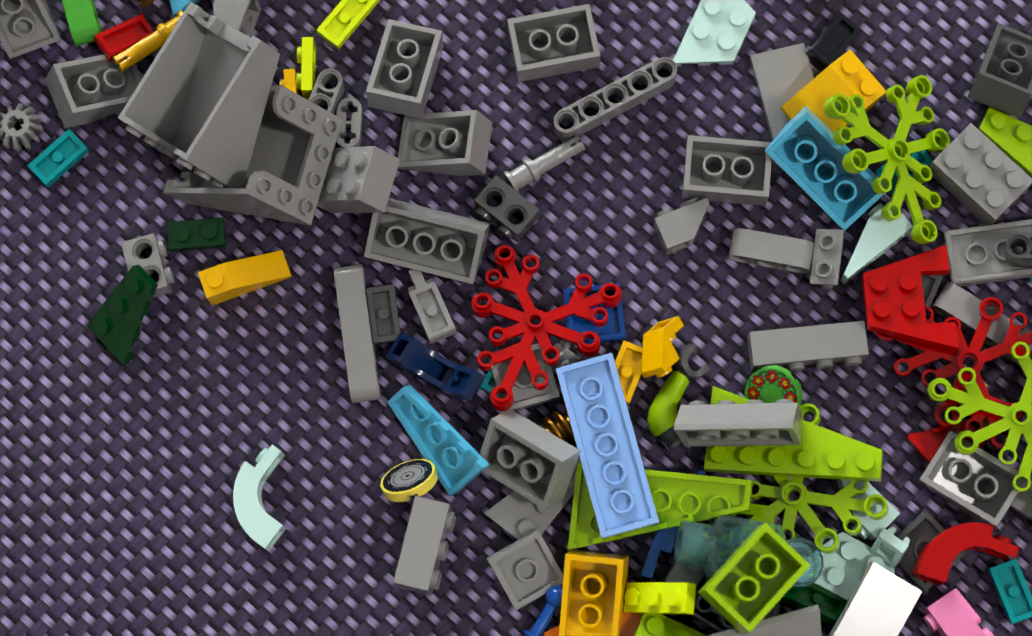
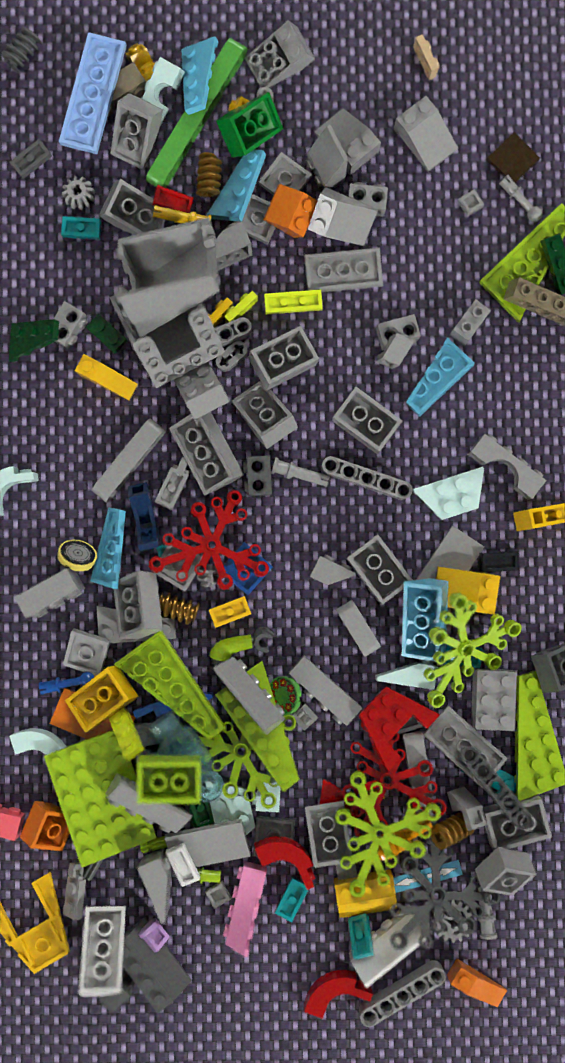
camera: 40 degrees right, 10 degrees up
dark grey plate [366,284,401,345] -> none
light blue plate [556,353,660,539] -> none
yellow slope [641,316,684,378] -> none
light grey hinge [809,229,845,289] -> none
light aqua tile [870,527,910,568] -> none
none -> light grey tile [292,703,318,731]

